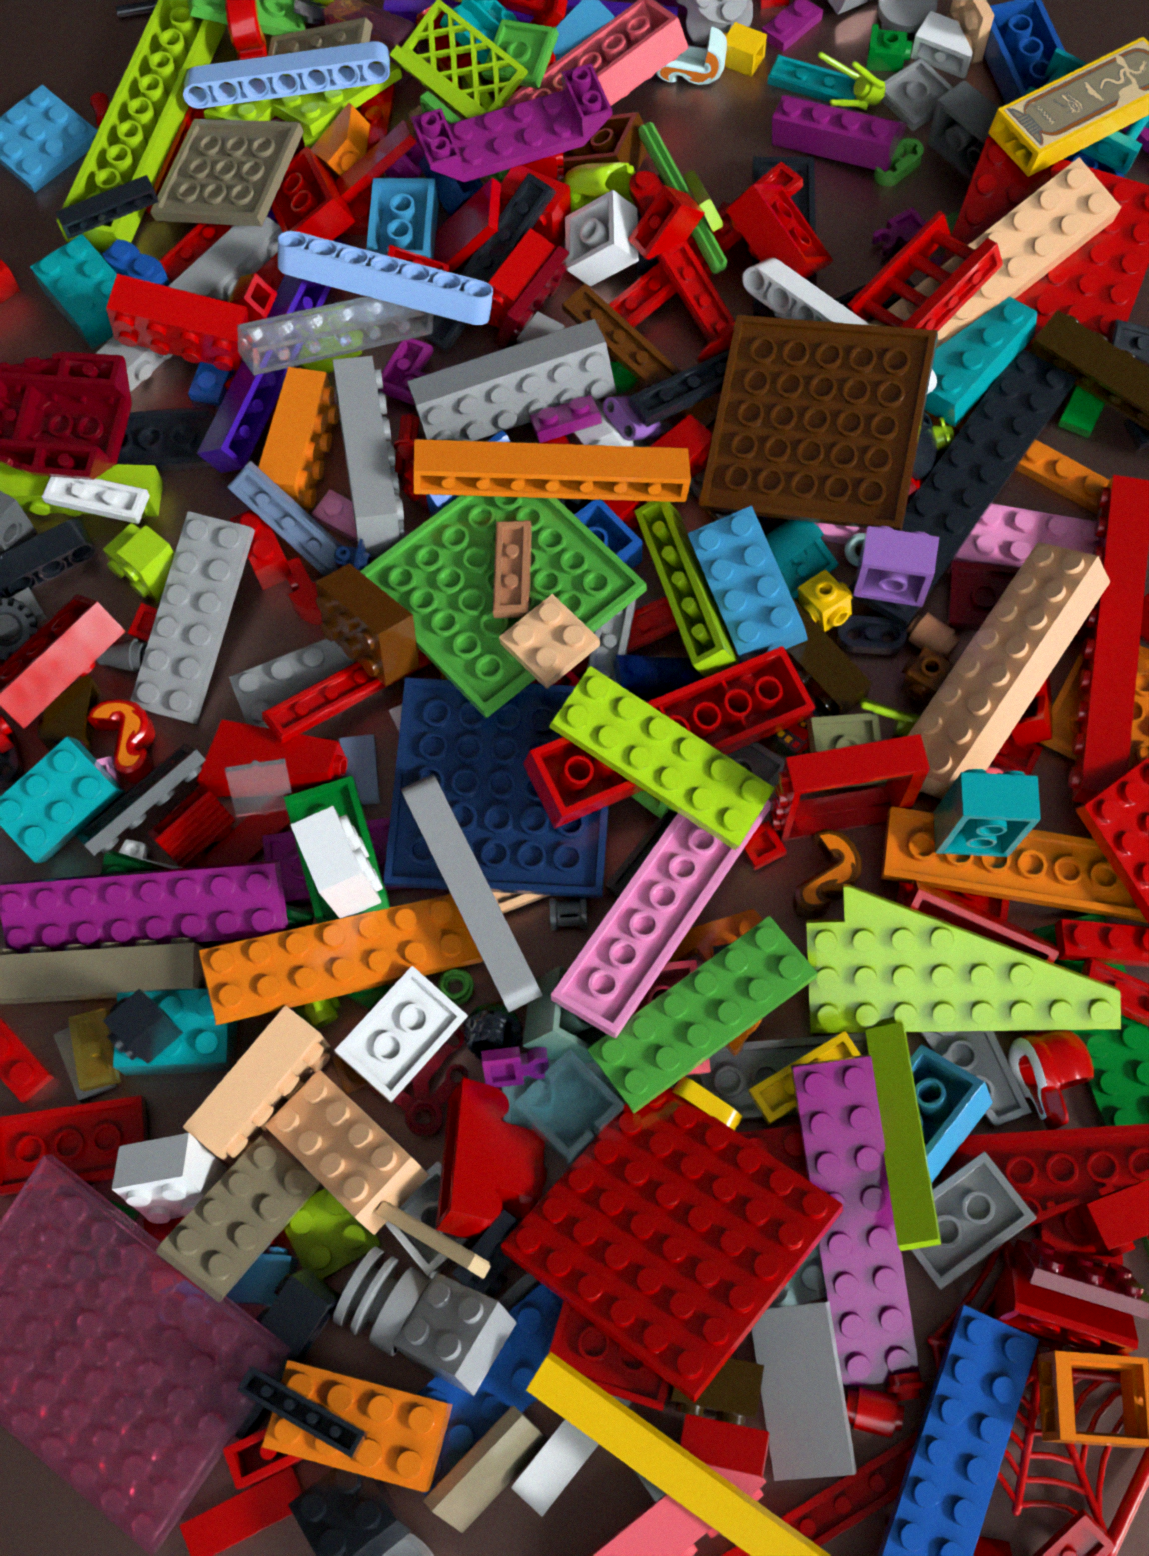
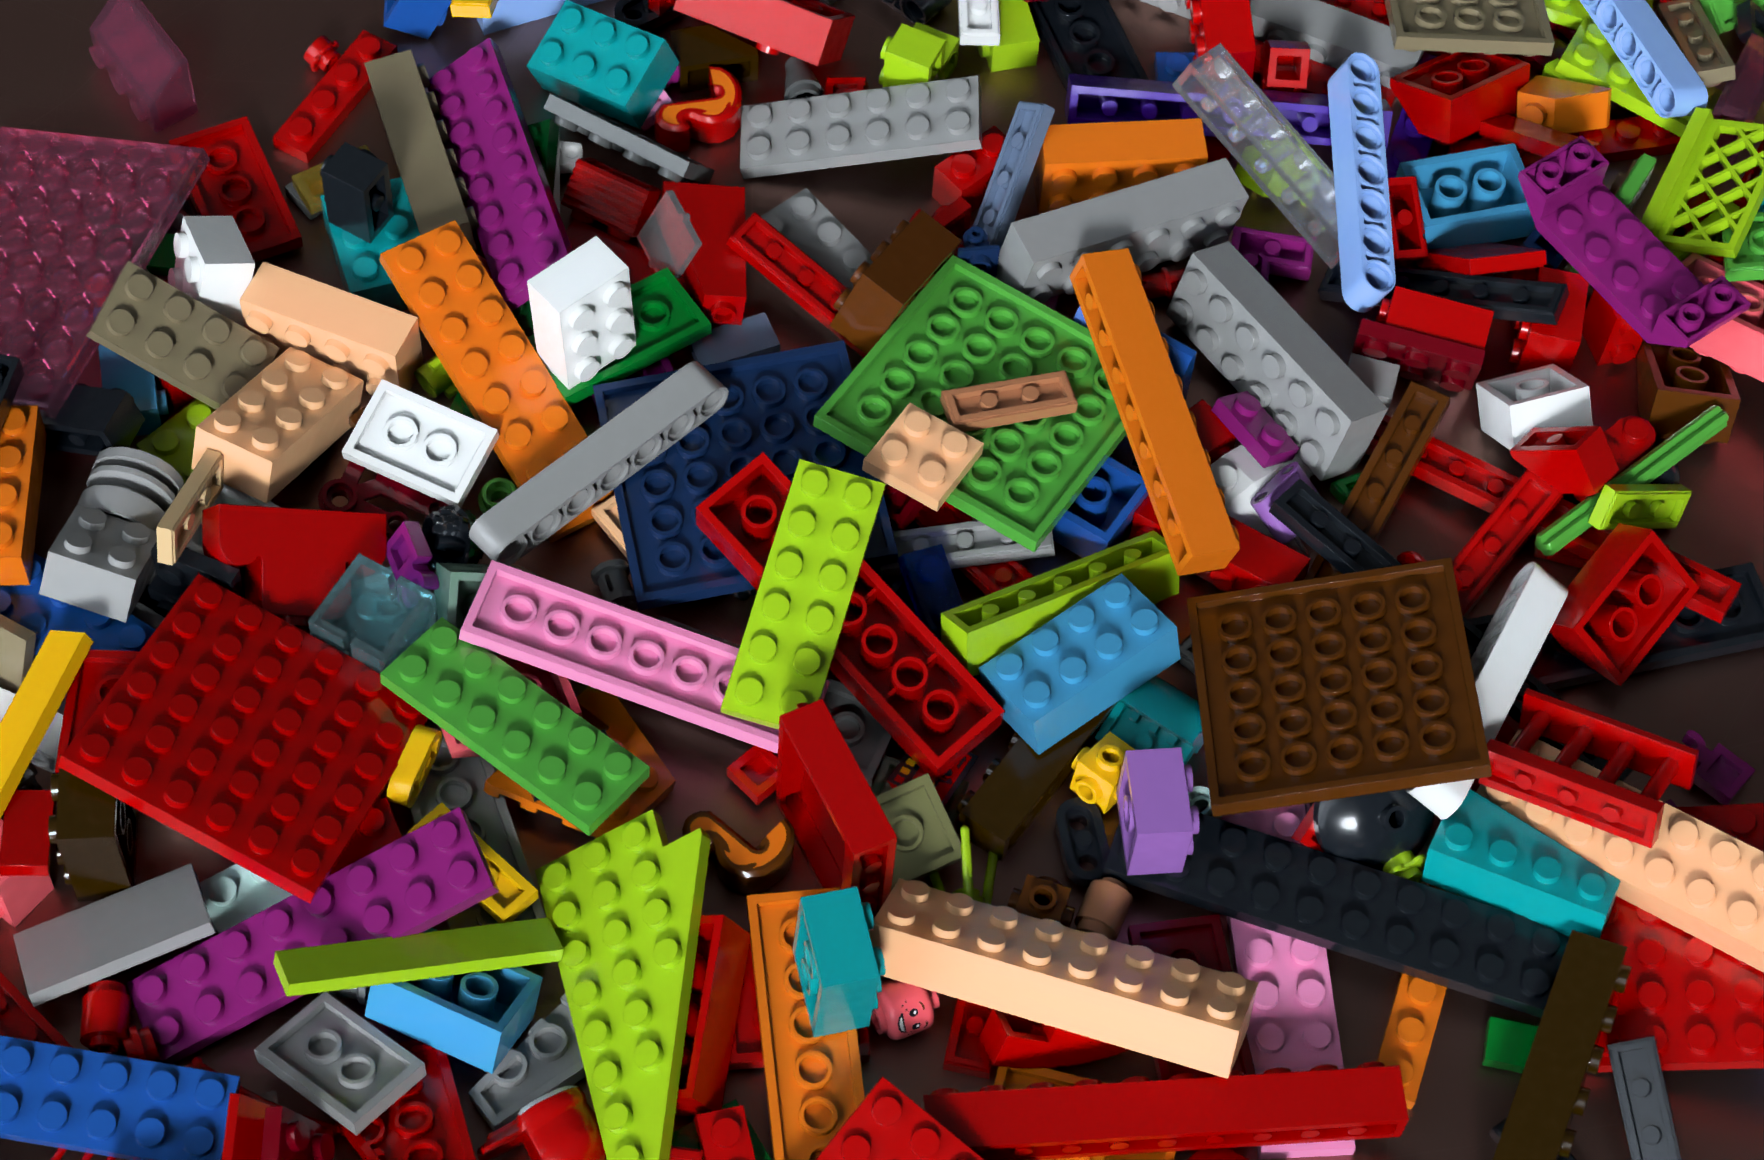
camera: 65 degrees right, 10 degrees down
lime hair [562,162,637,213] -> none

